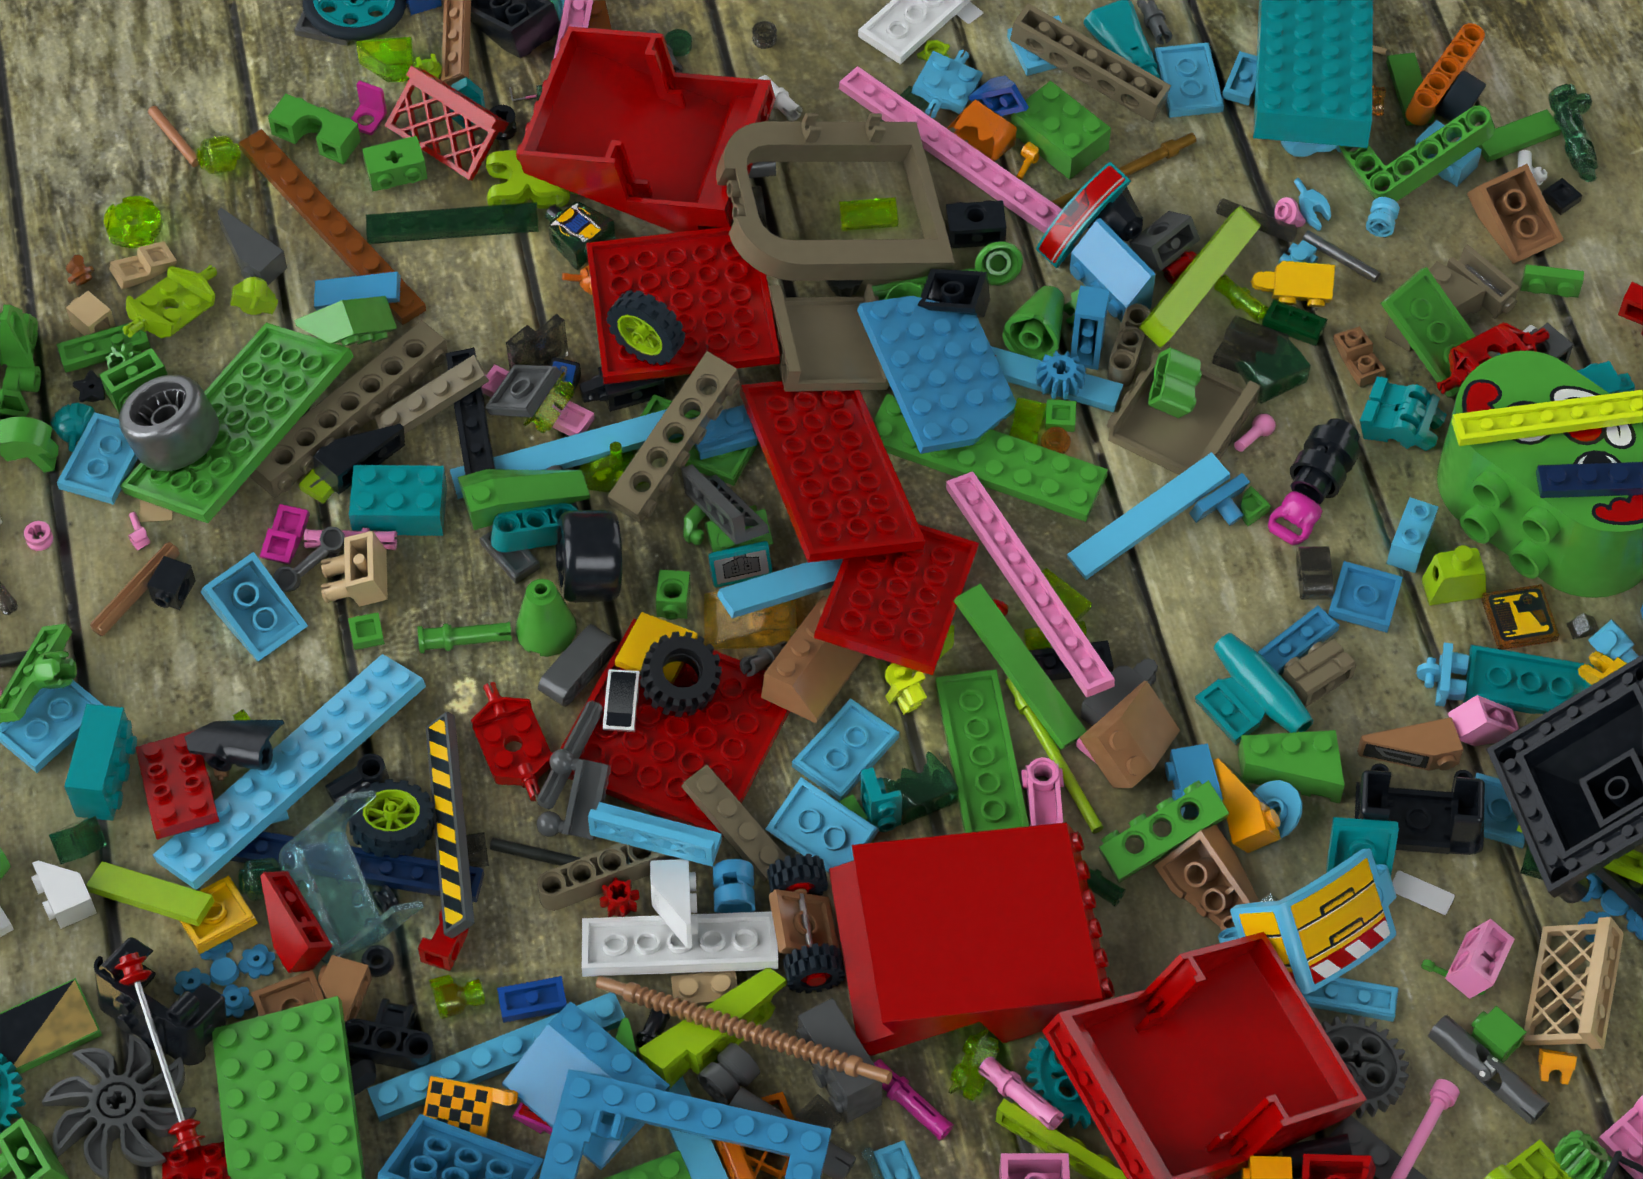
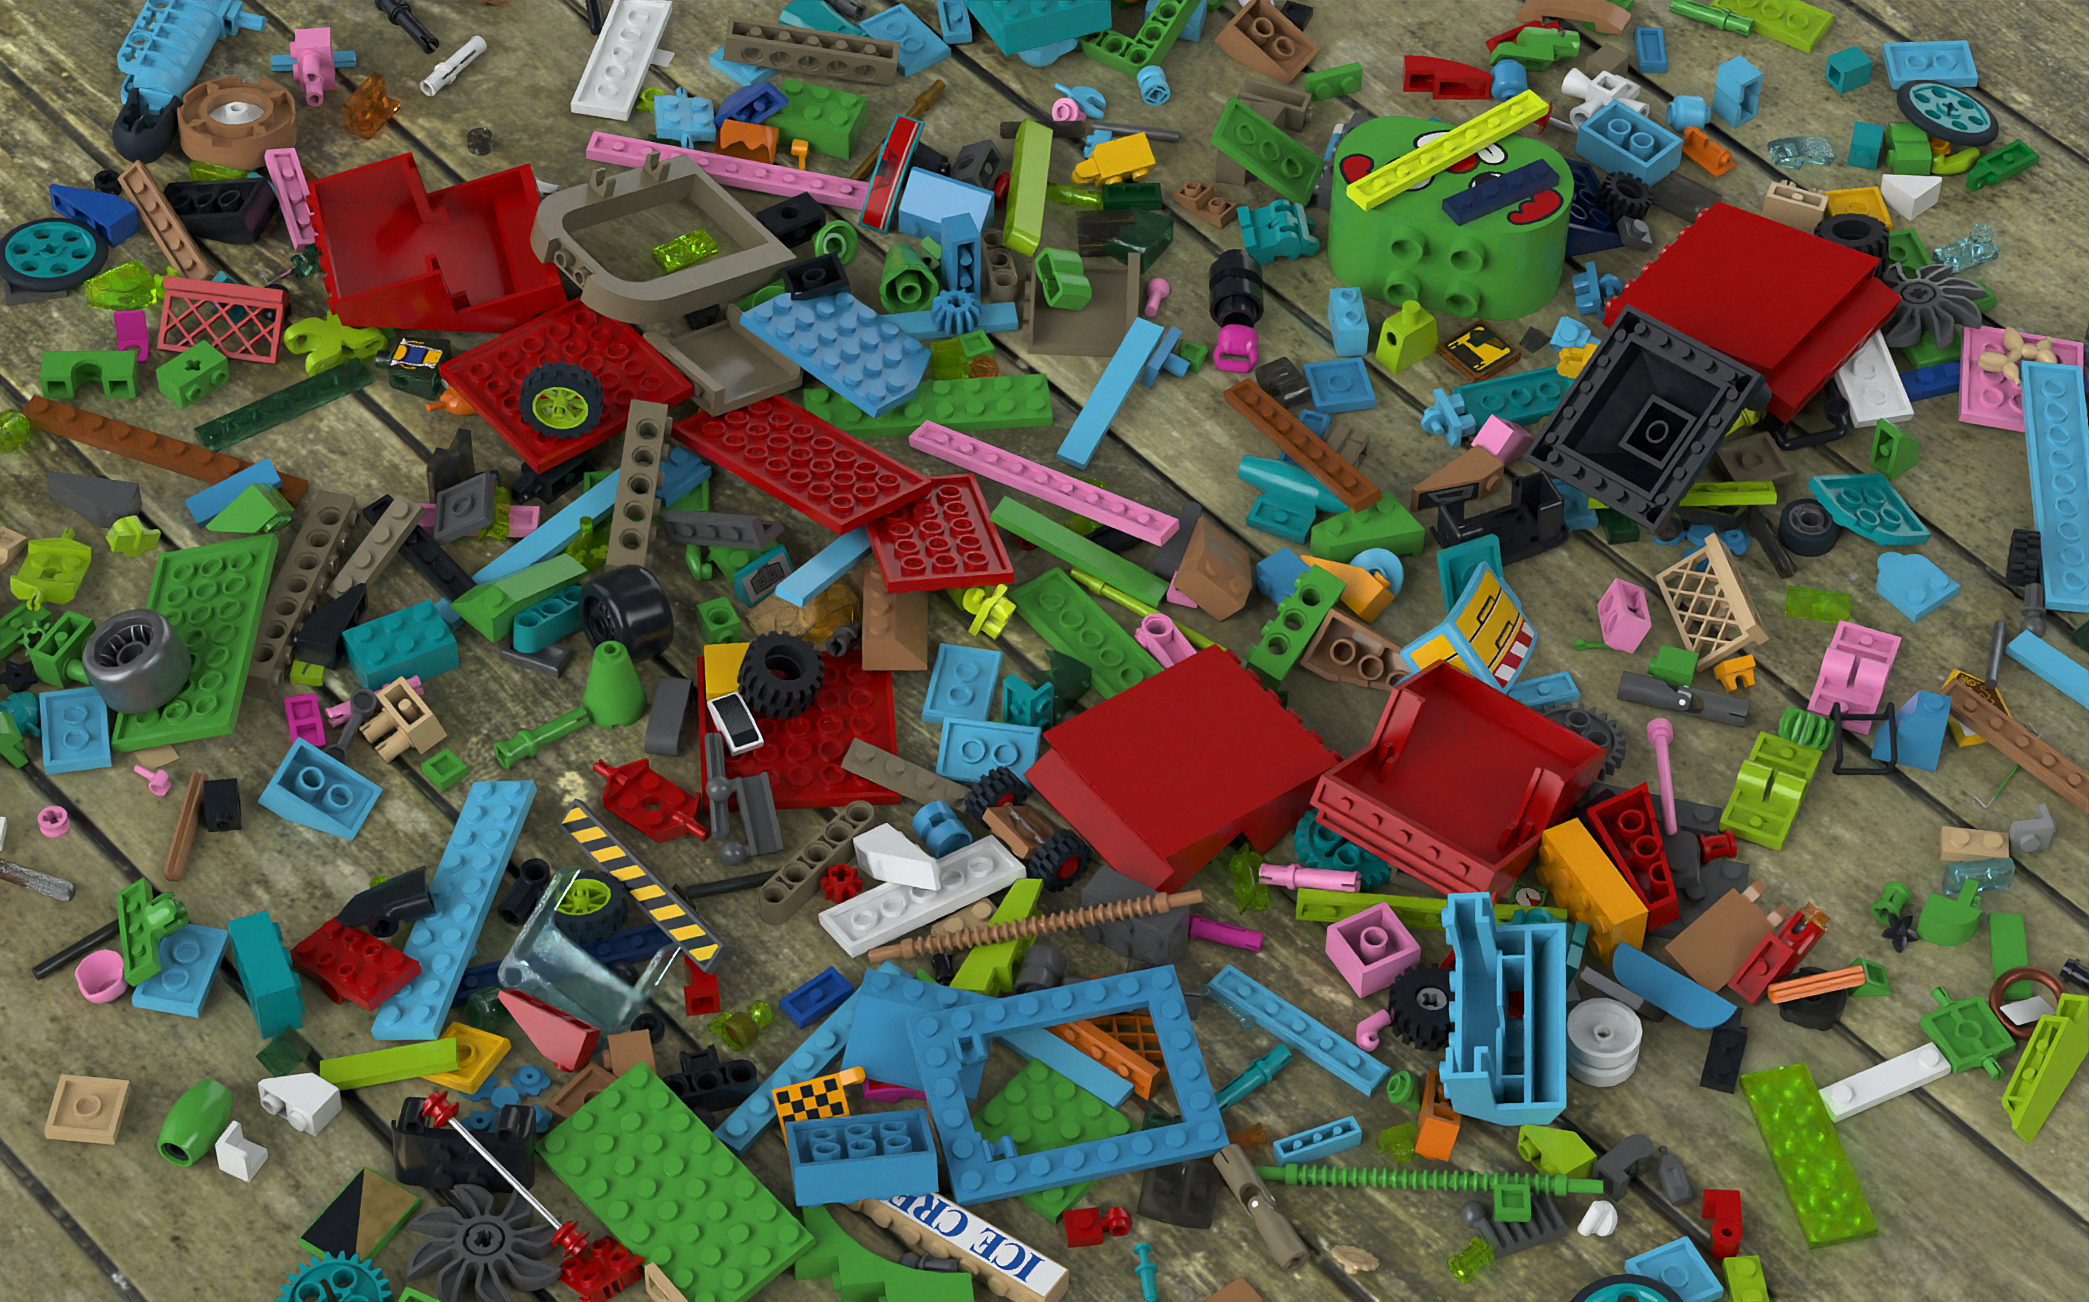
camera: 30 degrees left, 10 degrees down
medium azure fence [588,802,722,867] -> none
white sticker [1392,870,1455,915] -> none
red plate [1437,322,1549,394] -> none
none -> dark orange plate [1223,378,1382,513]

